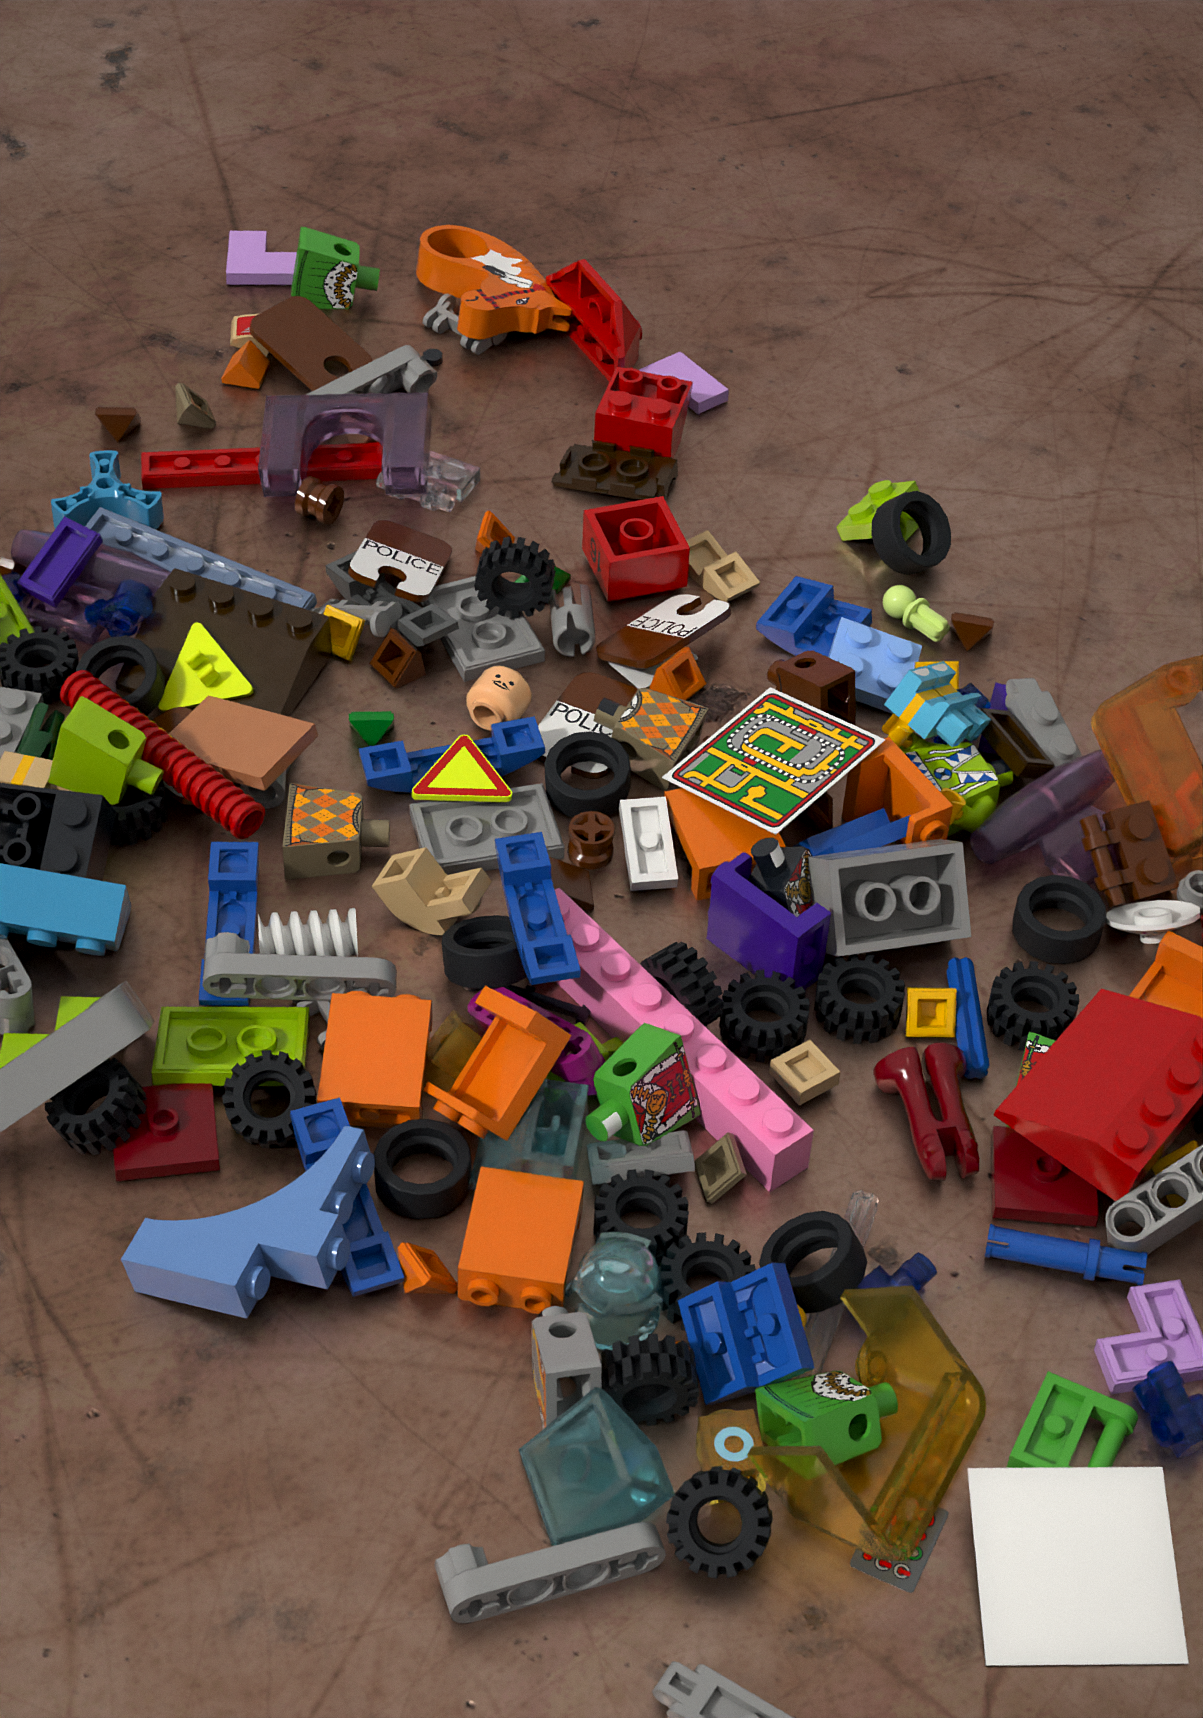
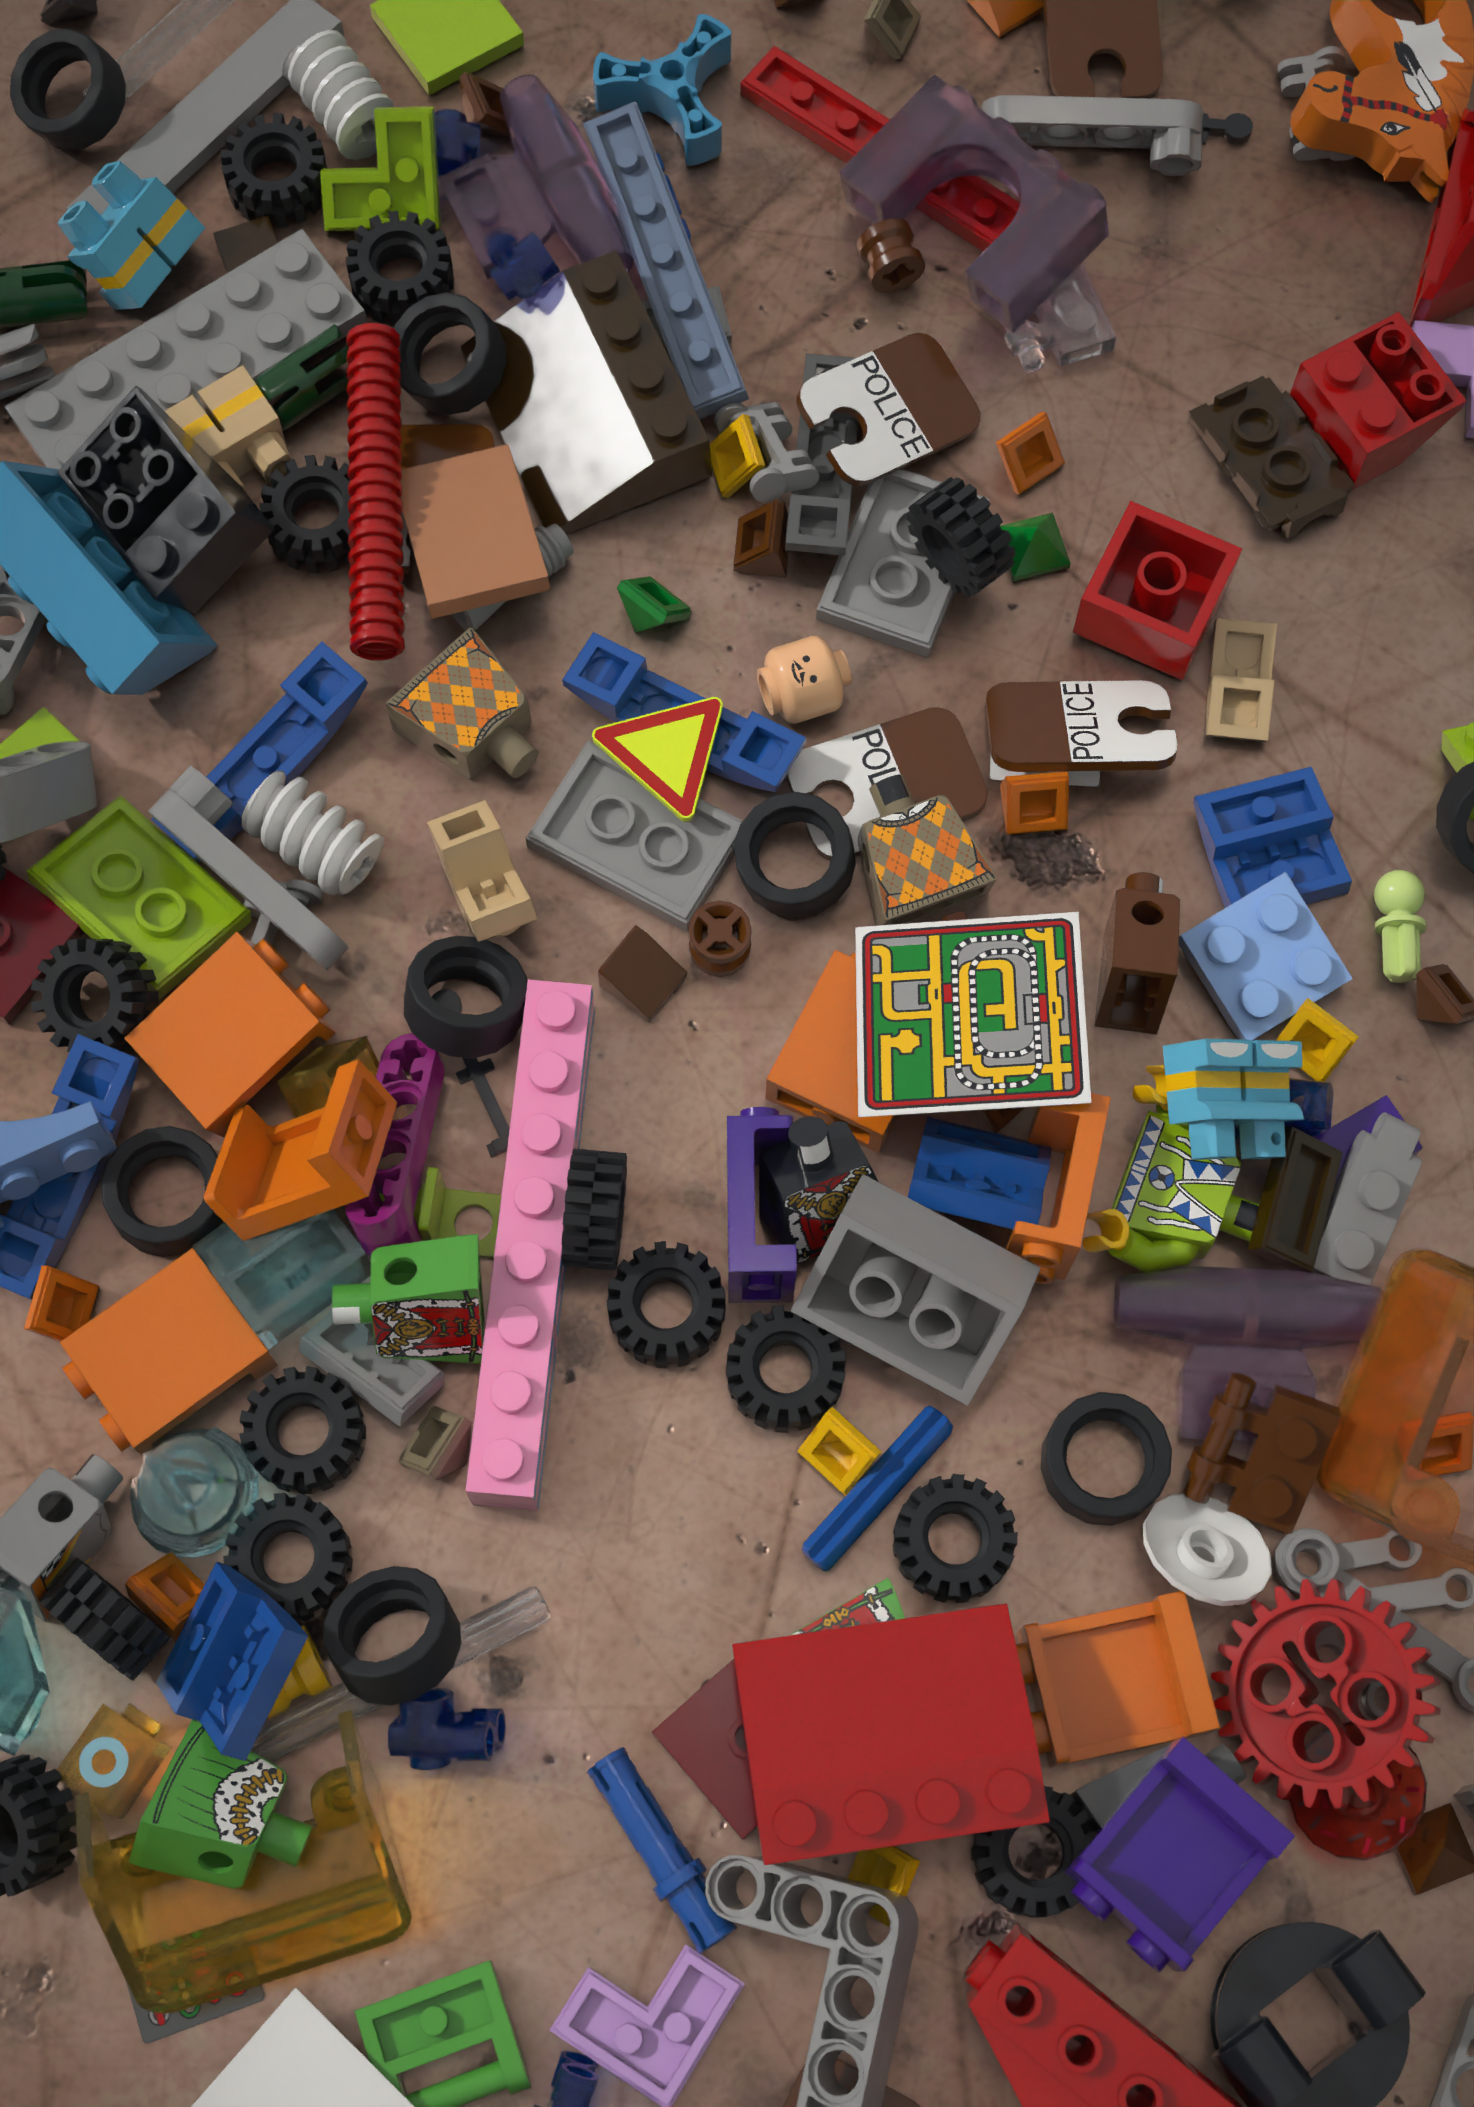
camera: 45 degrees right, 25 degrees up
dark purple tile [17,516,103,608] -> none
lime torso [48,696,164,805] -> none
neon yellow piece [158,622,254,712] -> none
blue slope [495,832,581,985] -> none
light grey arm [549,584,596,657] -> none
white plate [619,797,678,891] -> none
tan plate [769,1040,840,1105] -> none
dark red piece [873,1043,980,1181] -> none

